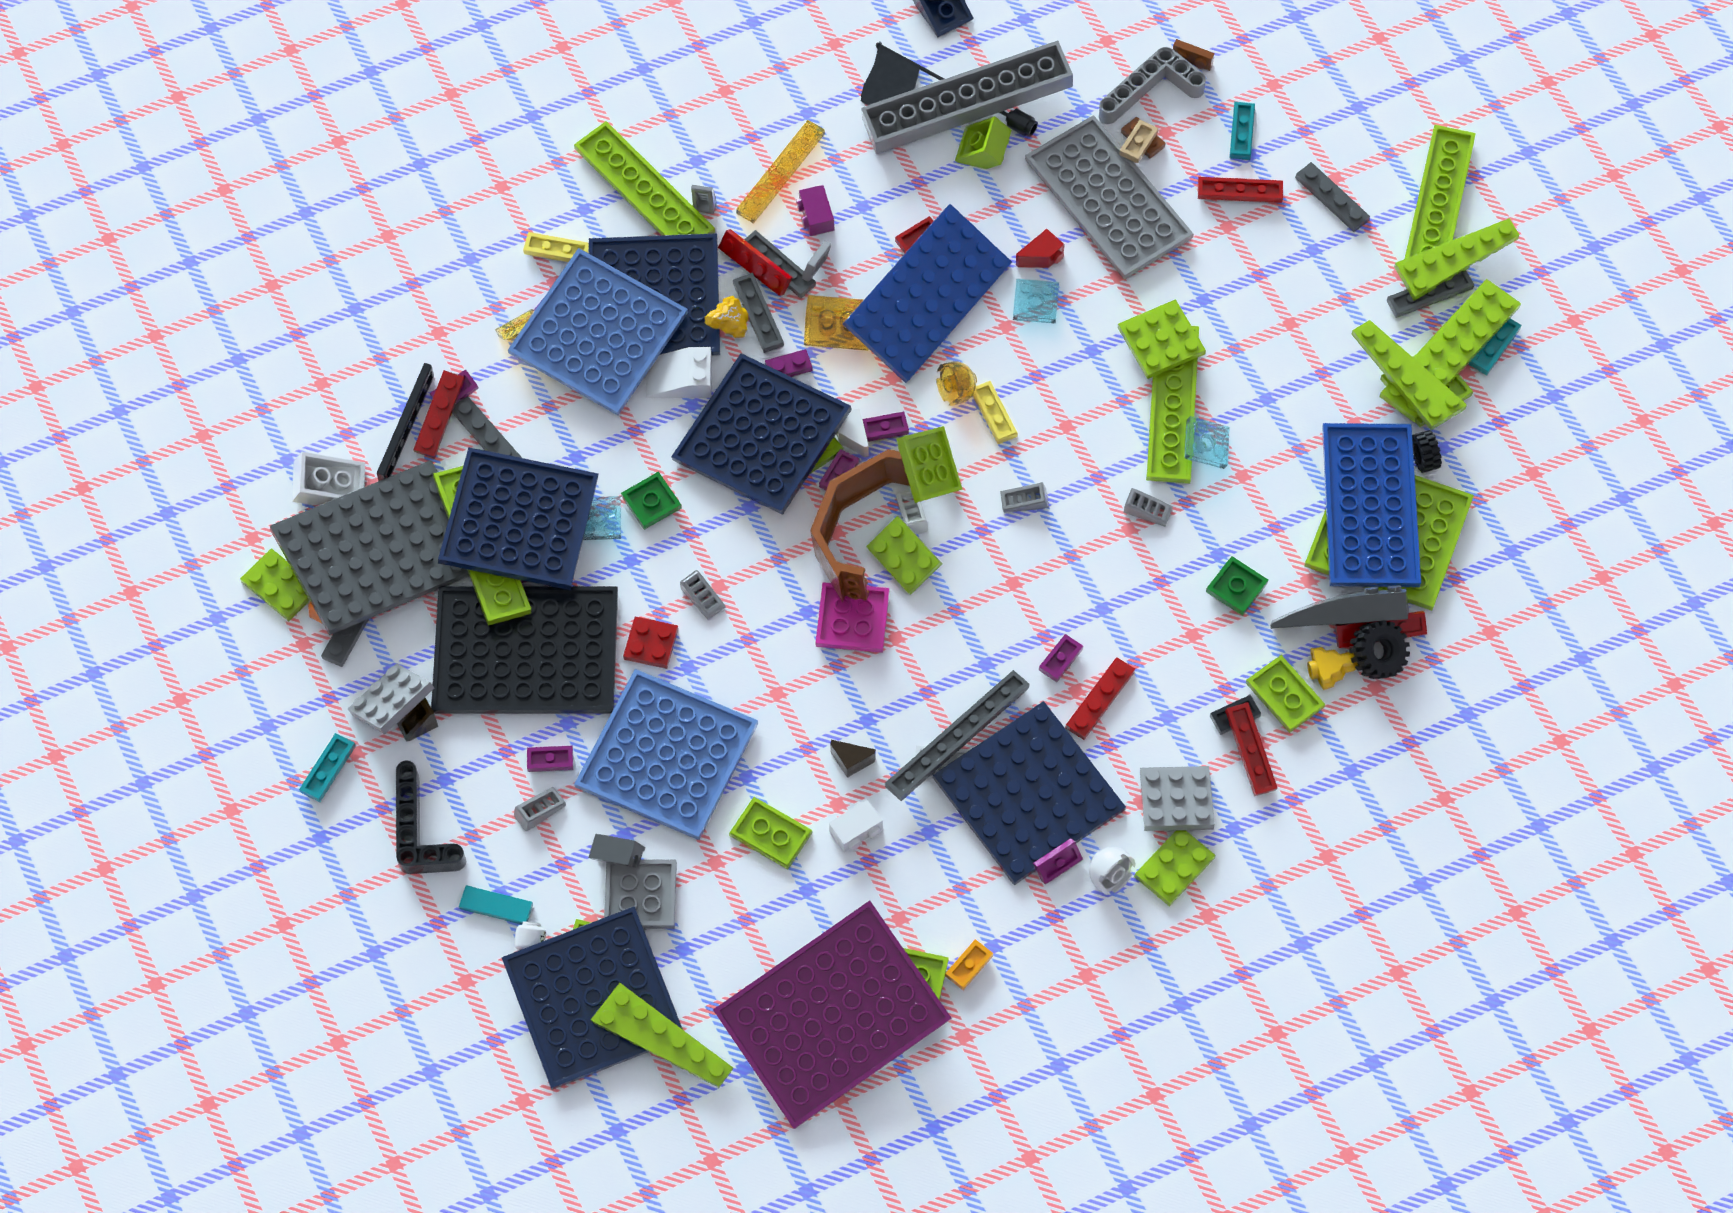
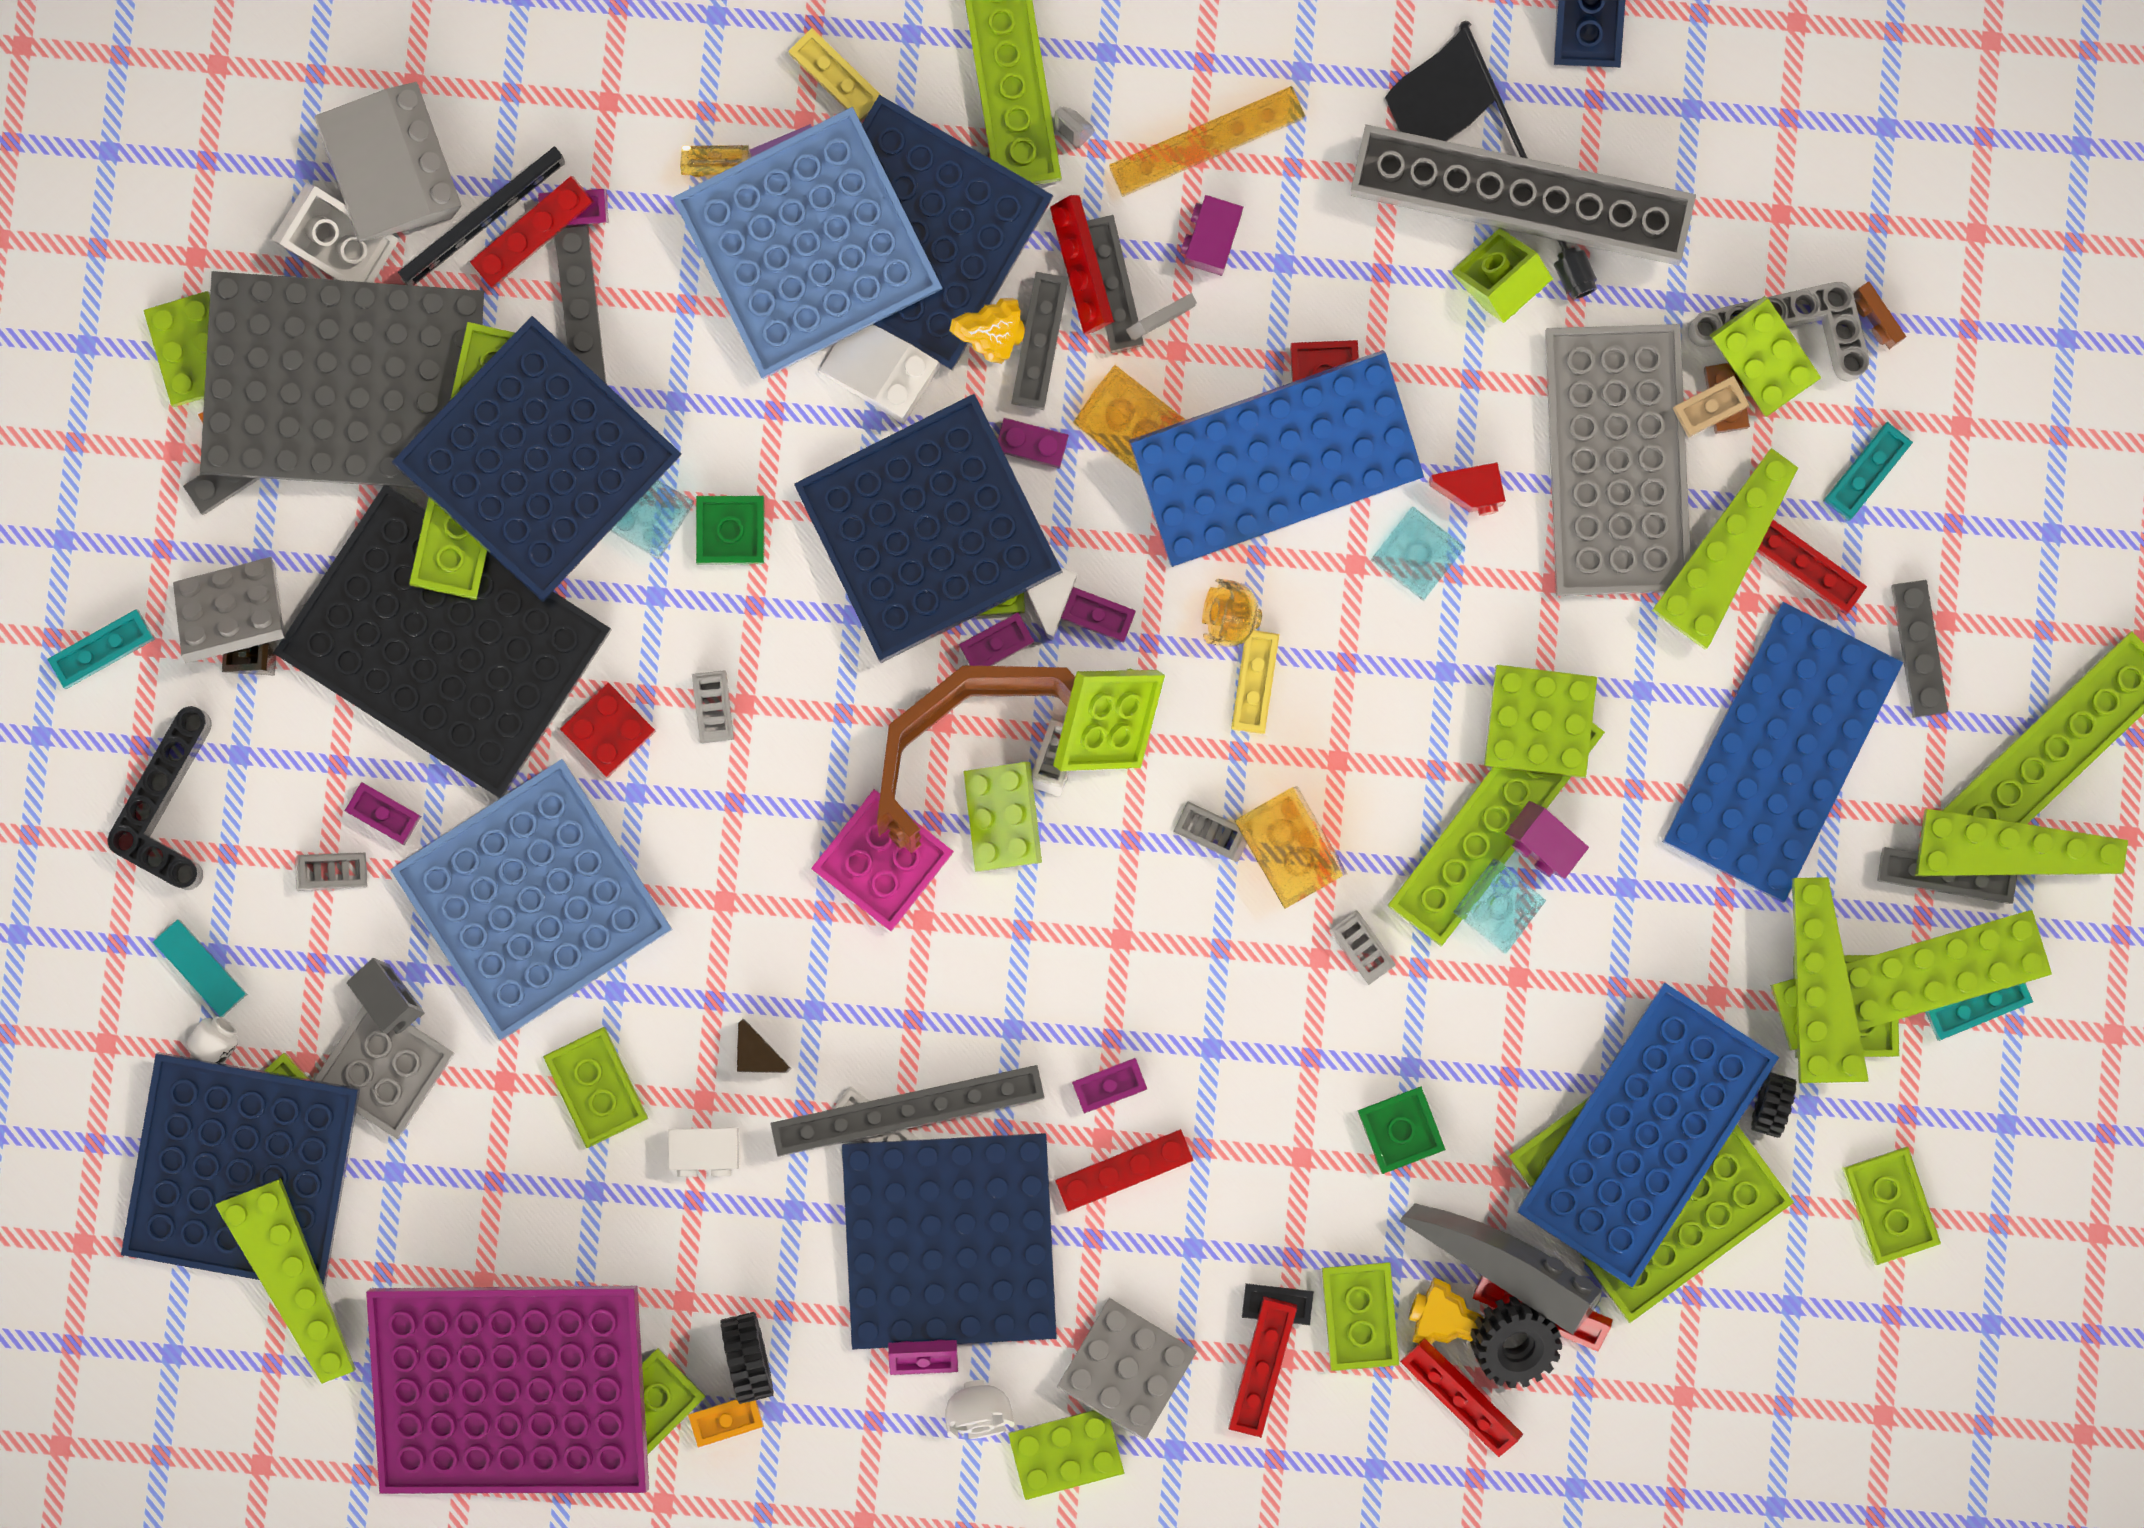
camera: 25 degrees right, 20 degrees up
none -> light grey slope [314,82,462,242]
none -> black tyre [720,1312,774,1404]
none -> clear yellow slope [1234,786,1348,909]
none -> red plate [1400,1338,1523,1457]
none -> magenta brick [1505,801,1589,879]
none -> lime wing [1651,448,1799,650]
none -> blue plate [1662,602,1904,903]
none -> lime plate [1710,296,1821,417]
none -> lime tile [1842,1147,1941,1265]

